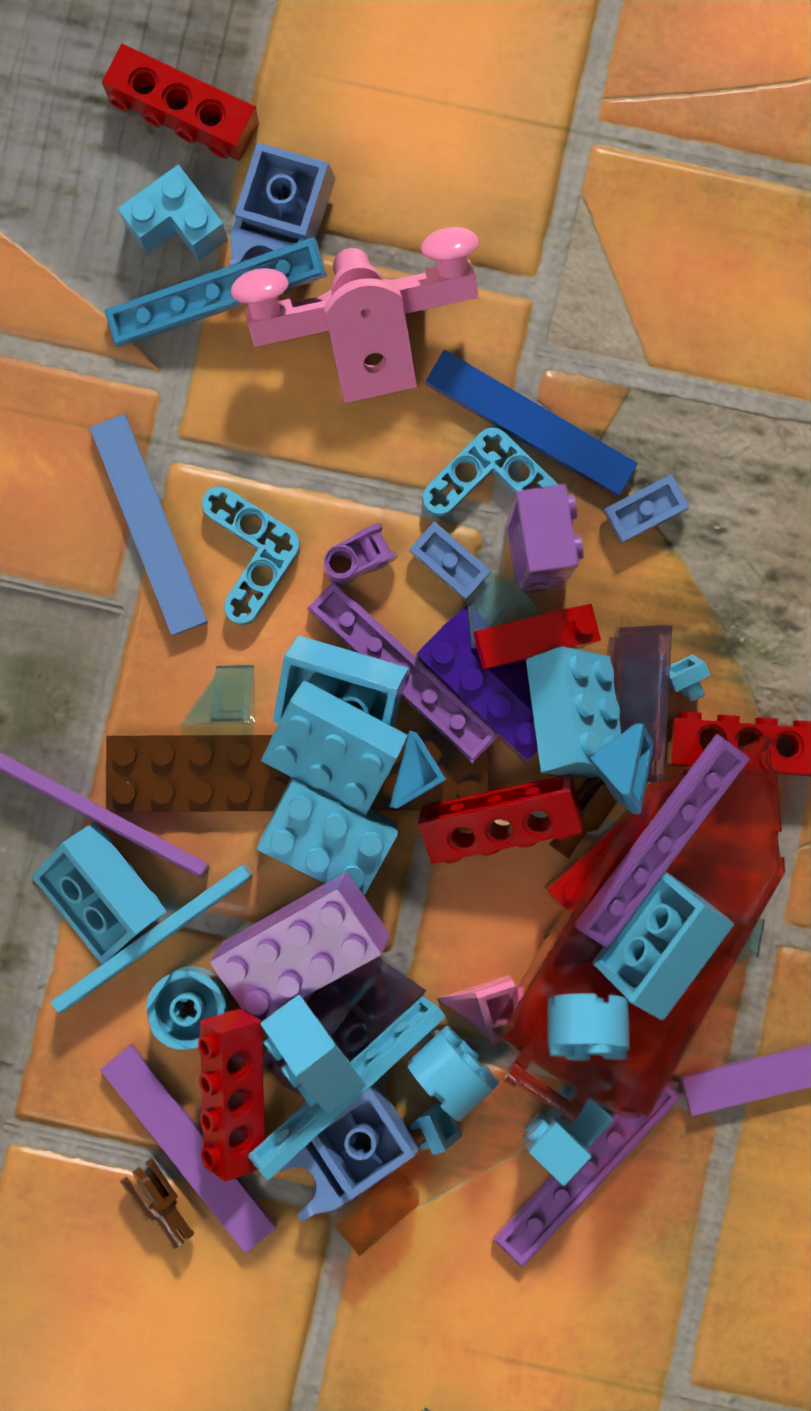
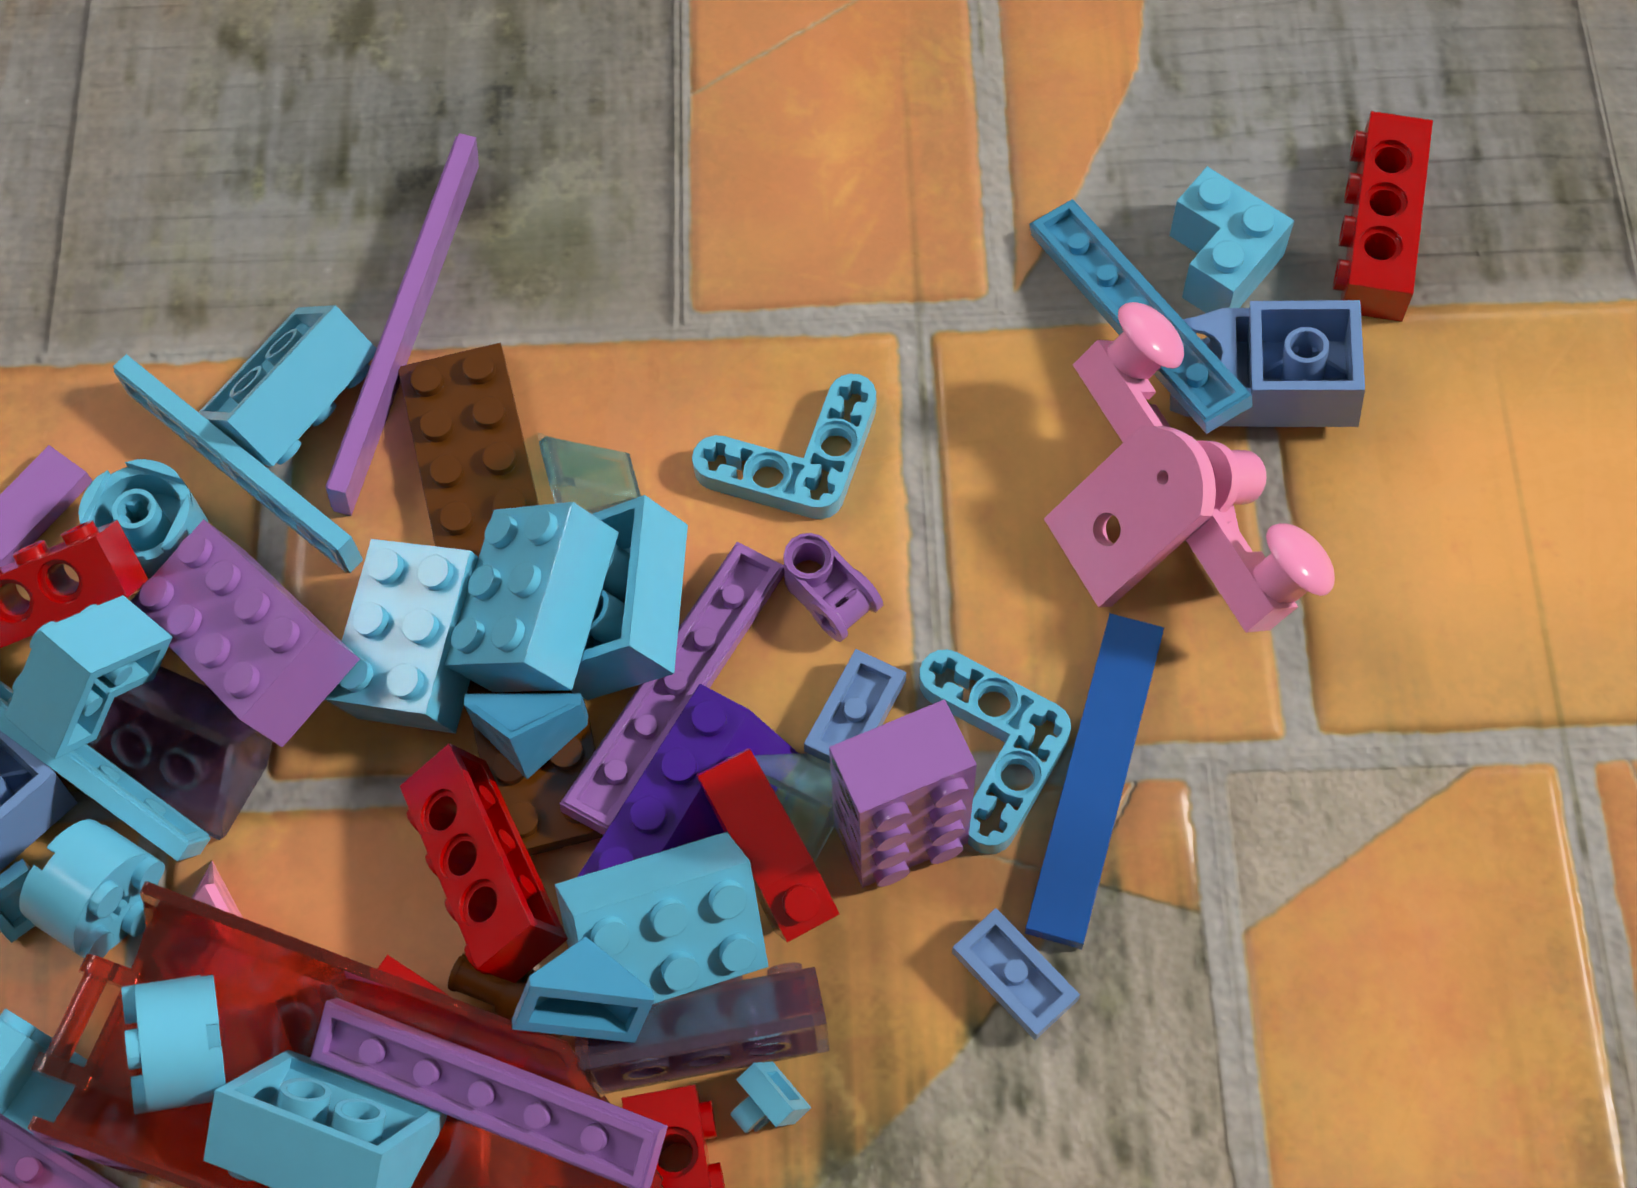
camera: 80 degrees right, 20 degrees down
medium blue tile [90,414,208,637] -> none

